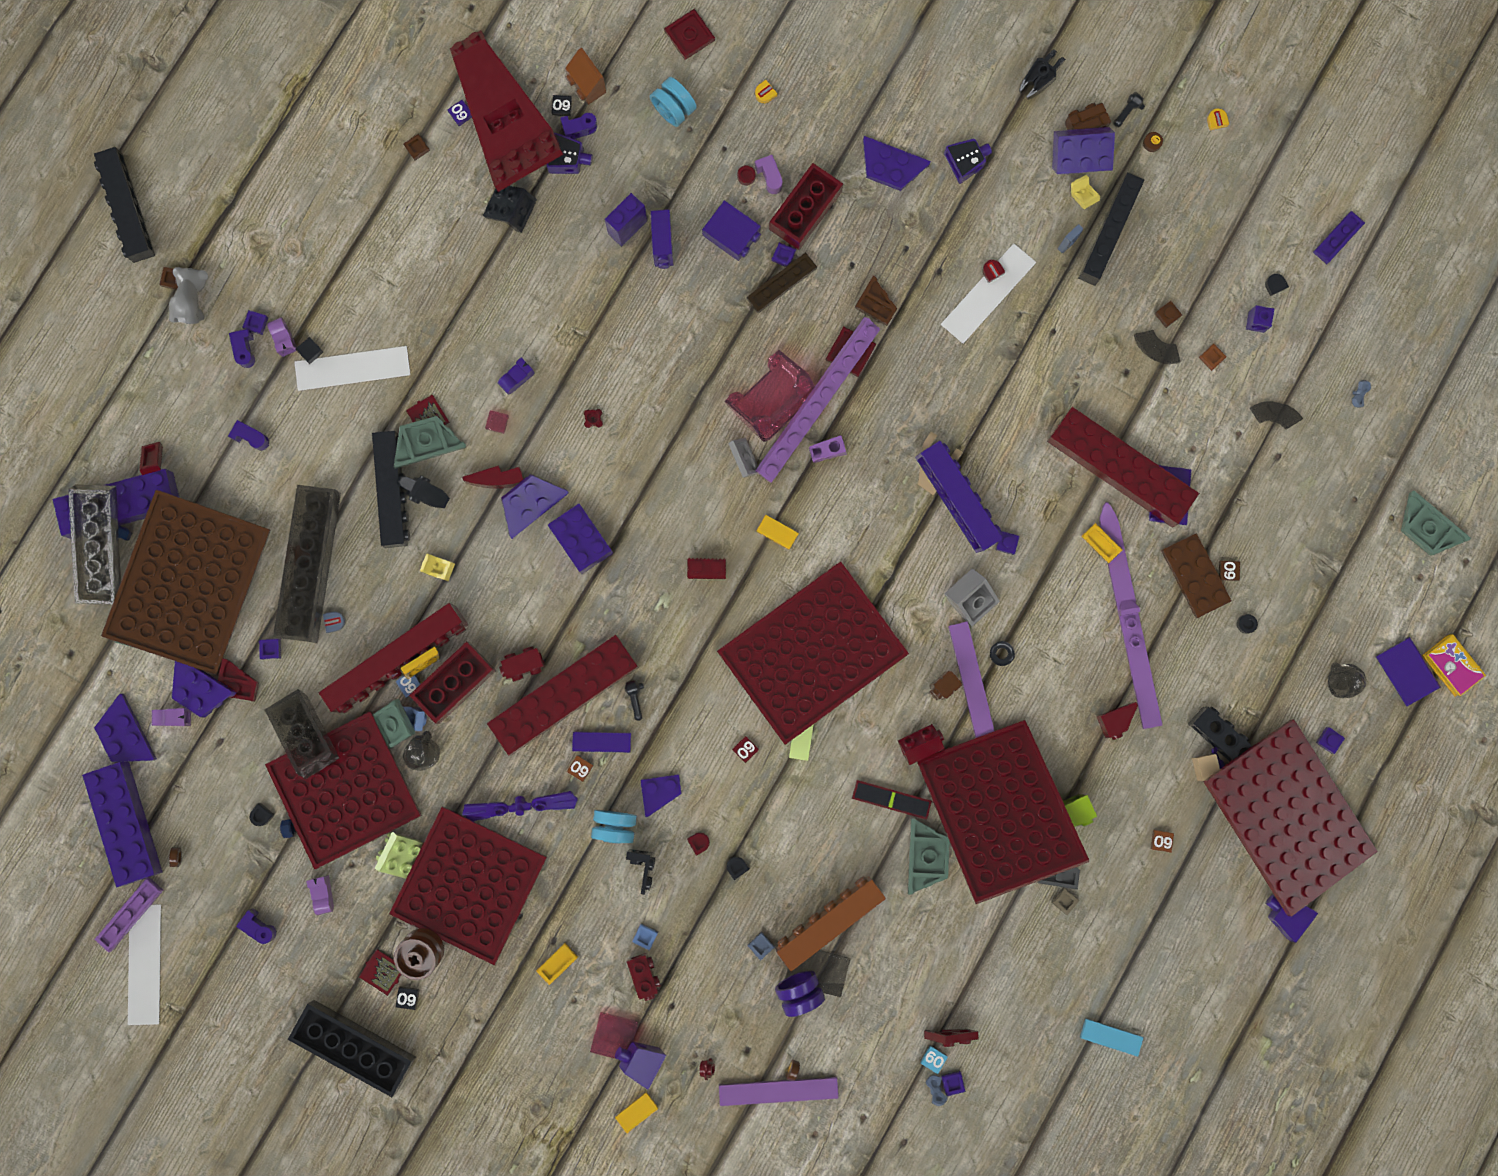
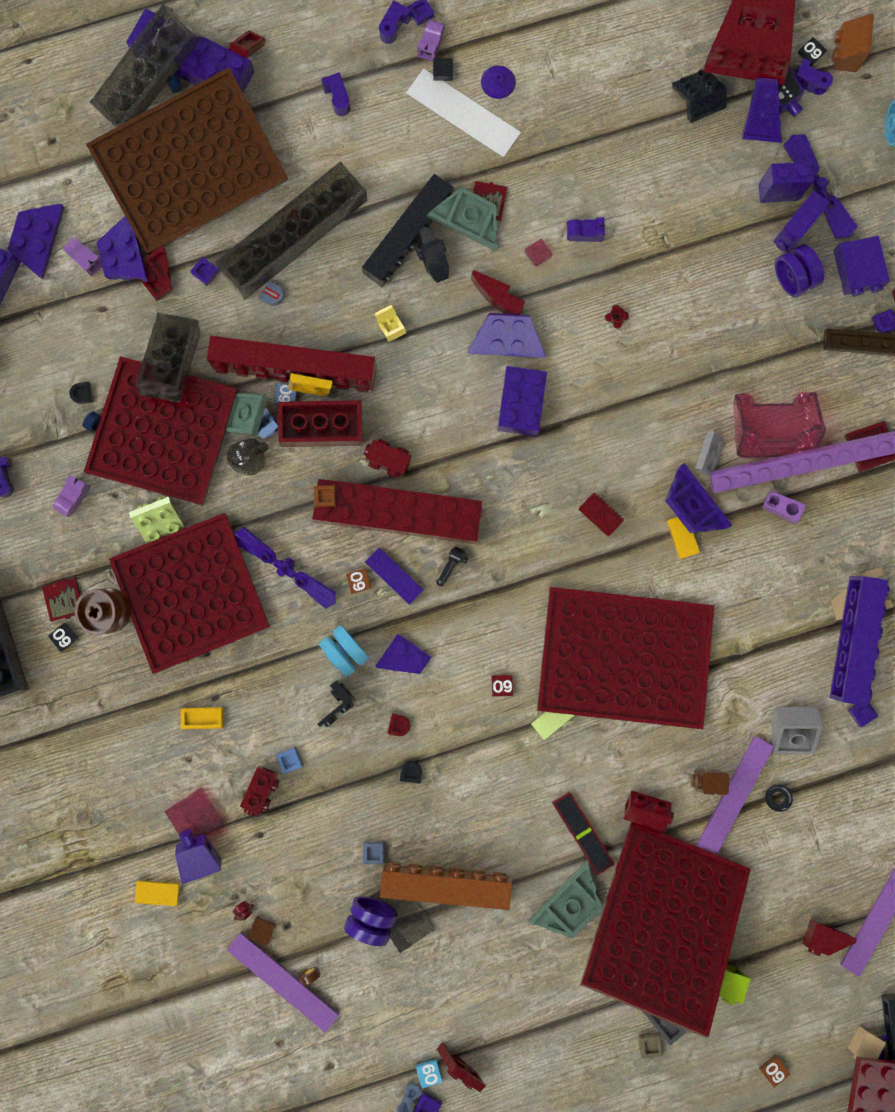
camera: 40 degrees right, 0 degrees up
none -> reddish brown tile [248,917,276,946]
none -> dark orange tile [314,485,336,508]
none -> dark purple piece [481,65,516,99]
none -> dark purple wing [665,463,732,534]
none -> dark purple wing [742,77,782,143]
none -> dark purple wheel [774,244,825,298]
none -> dark purple piece [783,134,858,239]

